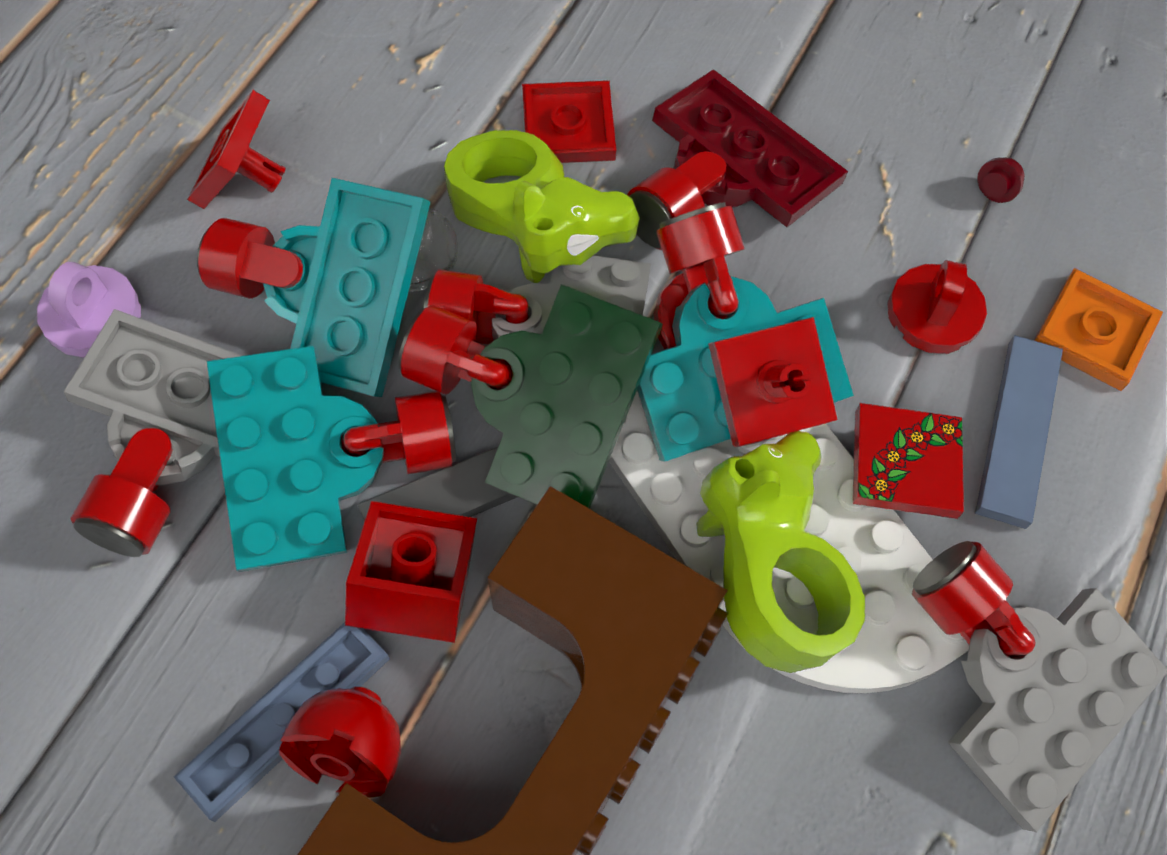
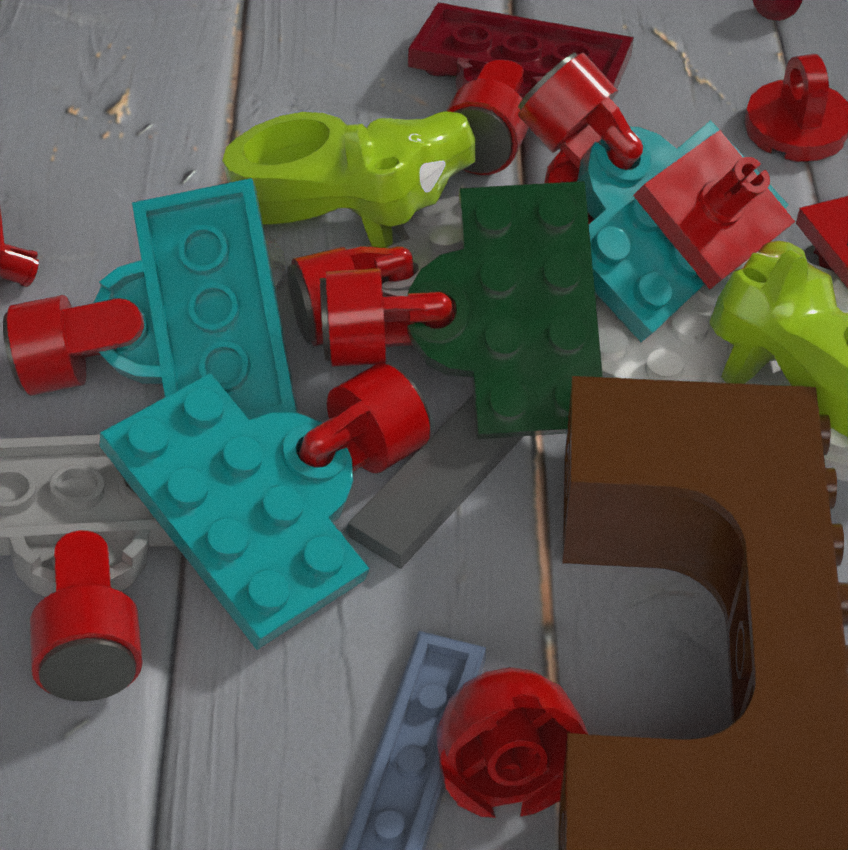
camera: 25 degrees left, 15 degrees down
red slope [345,501,477,643] -> none
red tile [522,80,616,163] -> none

